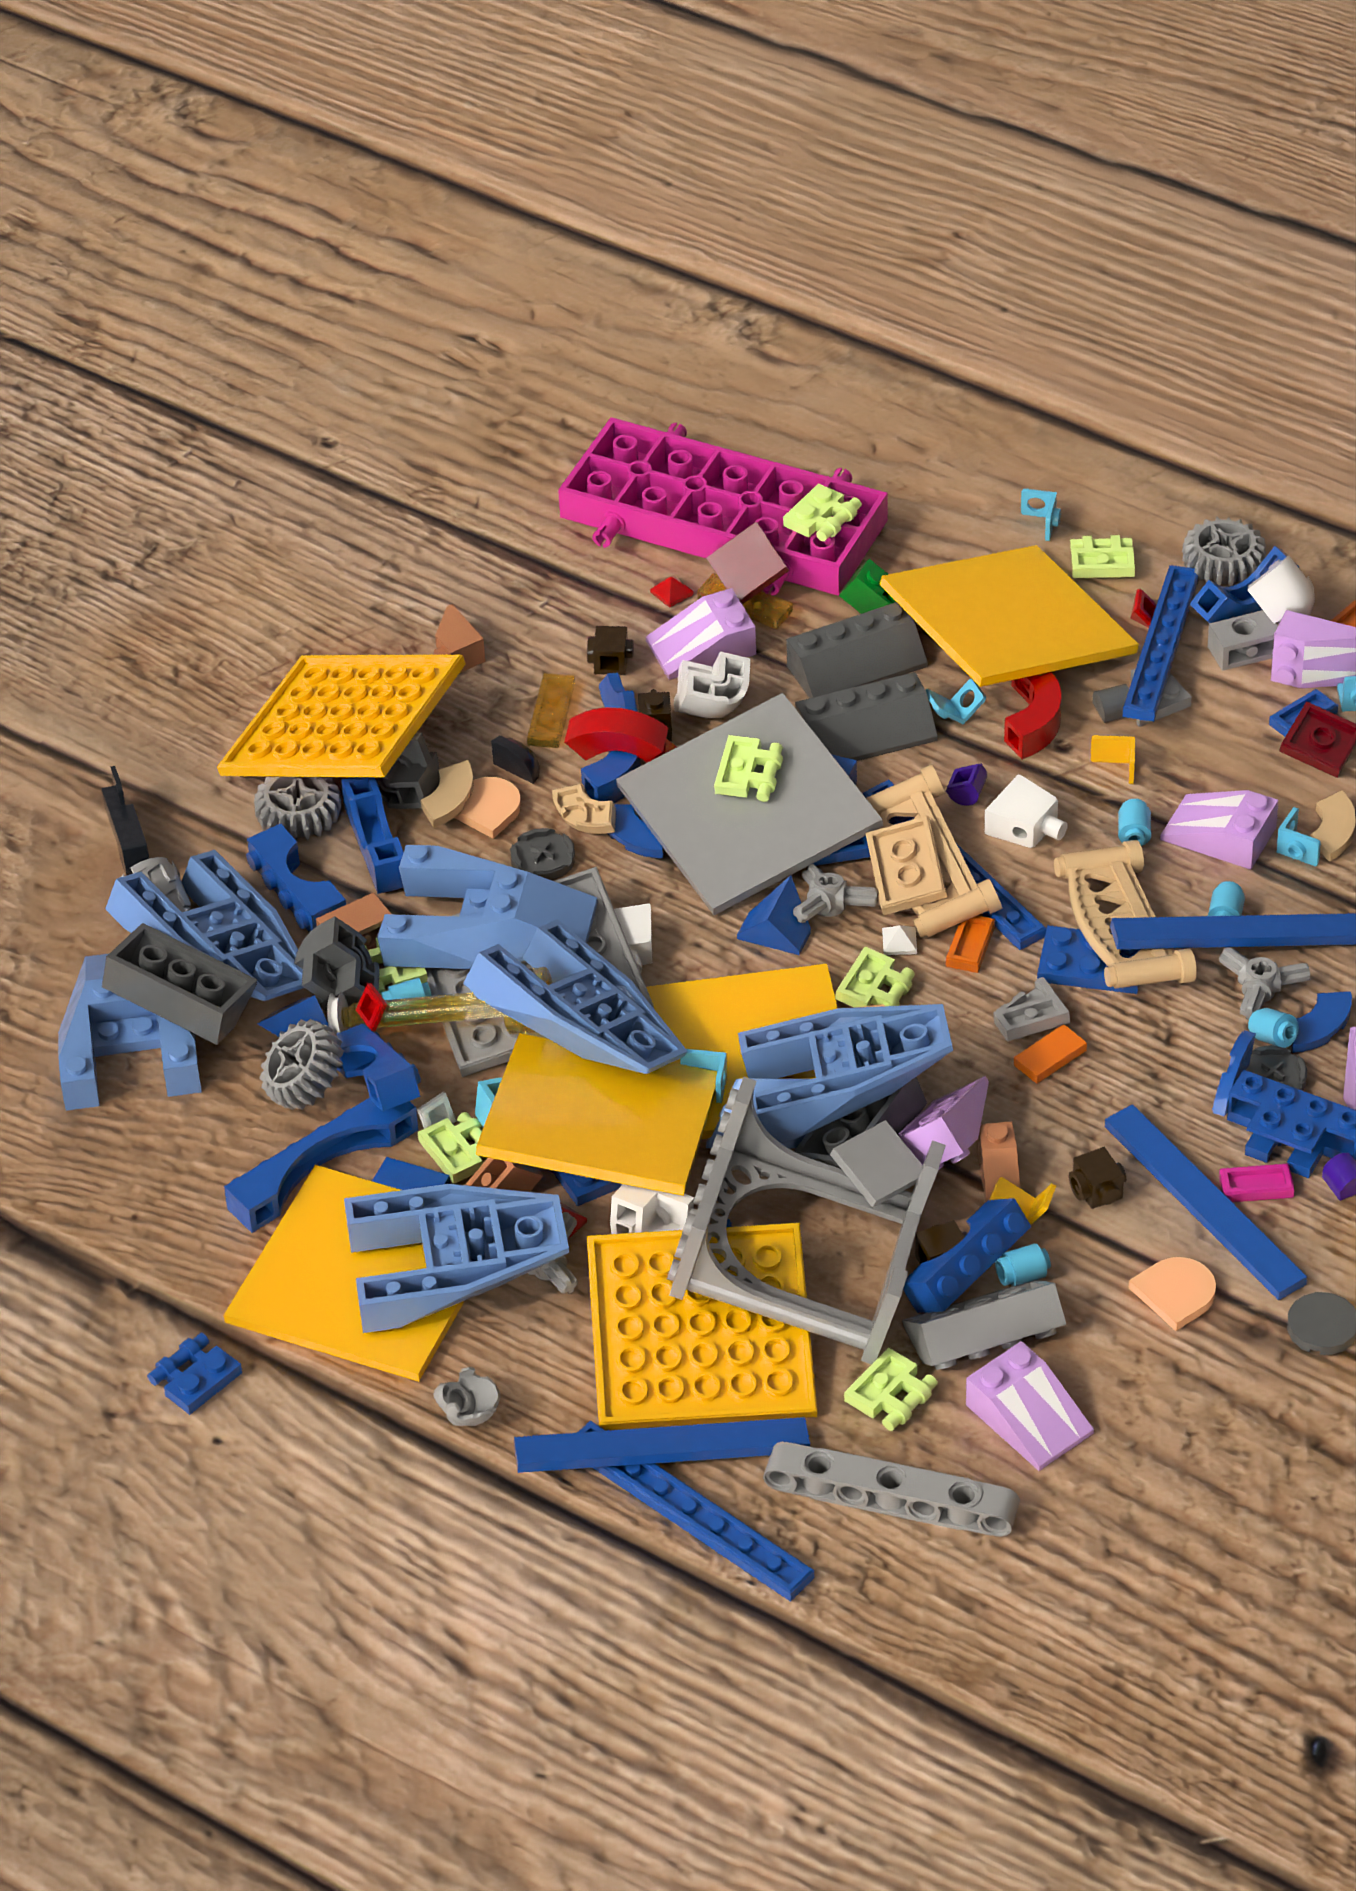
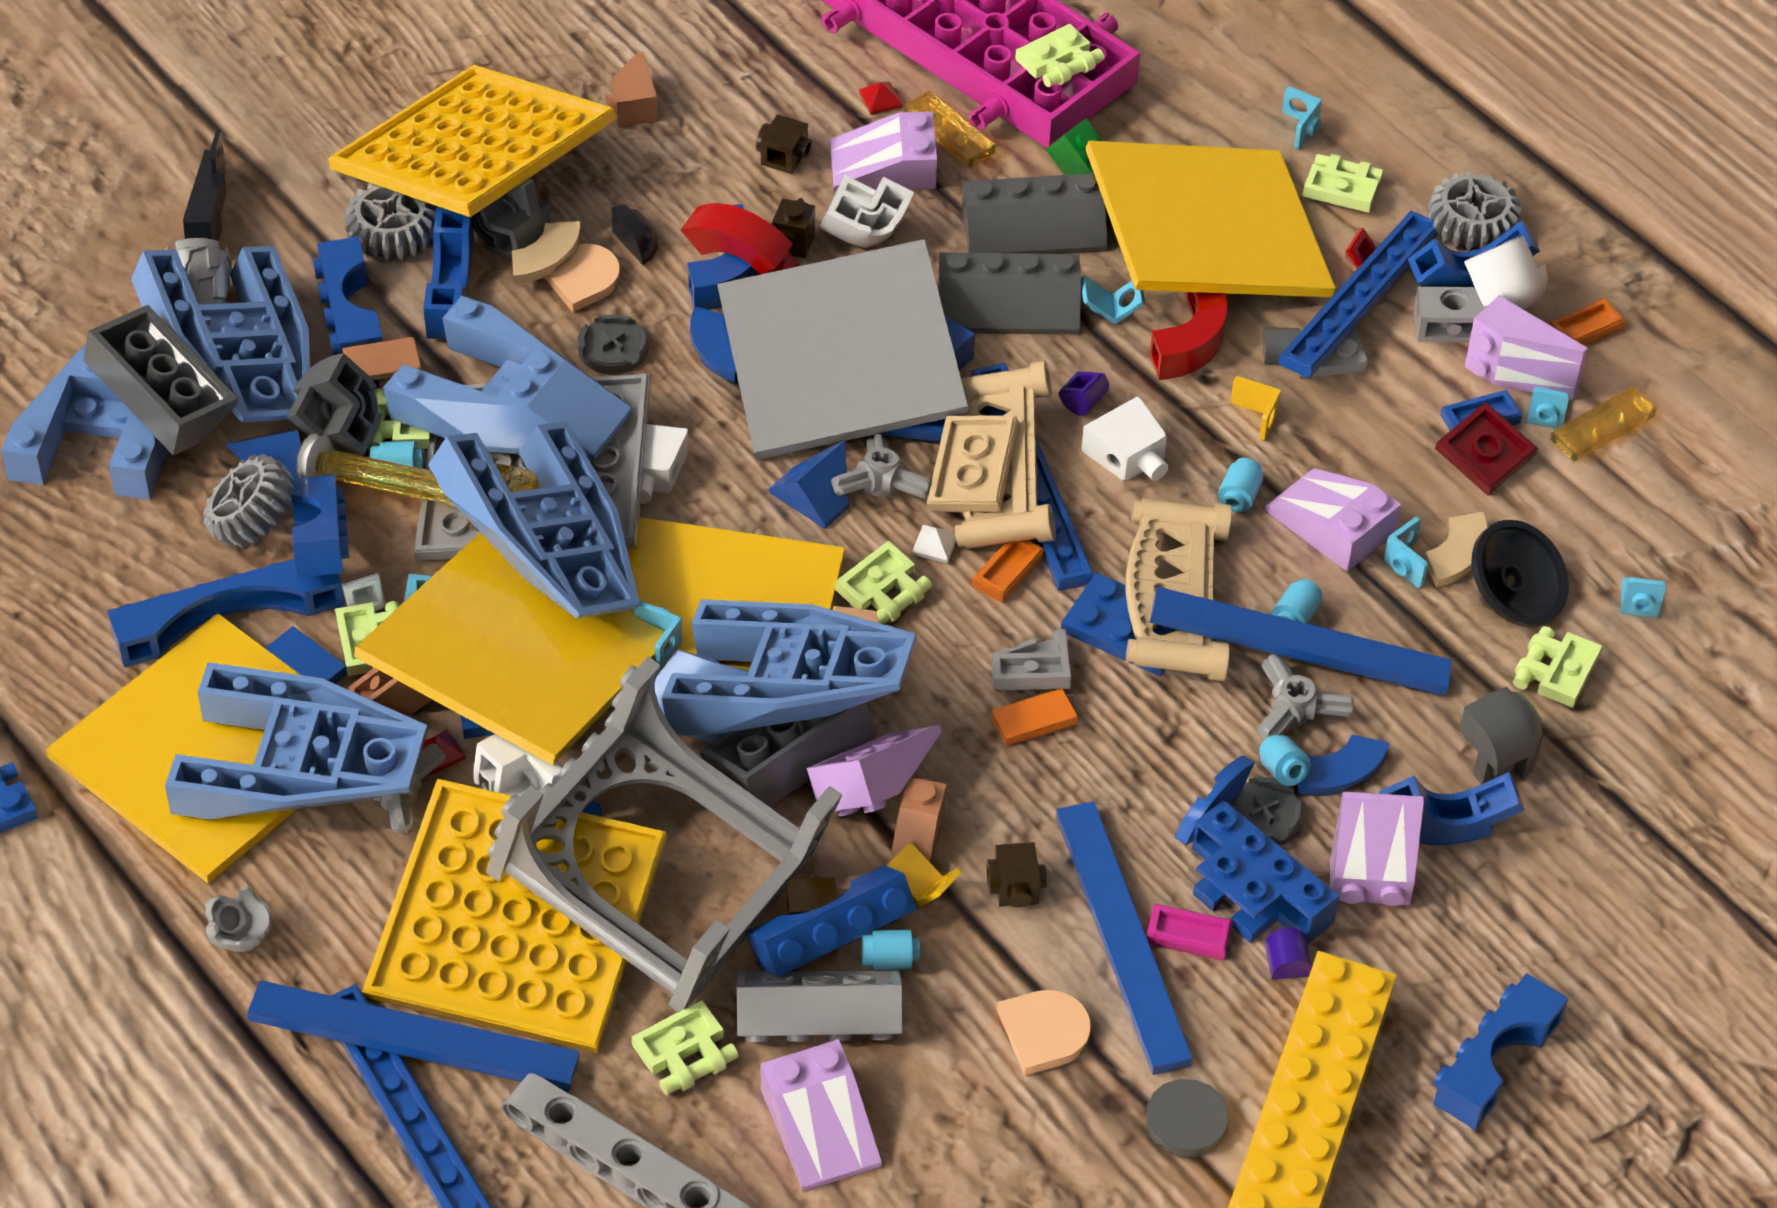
camera: 15 degrees right, 5 degrees up
red slope [355,983,390,1031] -> none
clear yellow tile [527,673,575,748] -> none
tan tile [552,784,616,834] -> none
blue tile [599,673,638,712] -> none
tile [706,522,790,605] -> none
yellowish green plate [714,735,783,802] -> none
light grey tile [830,1120,923,1208] -> none

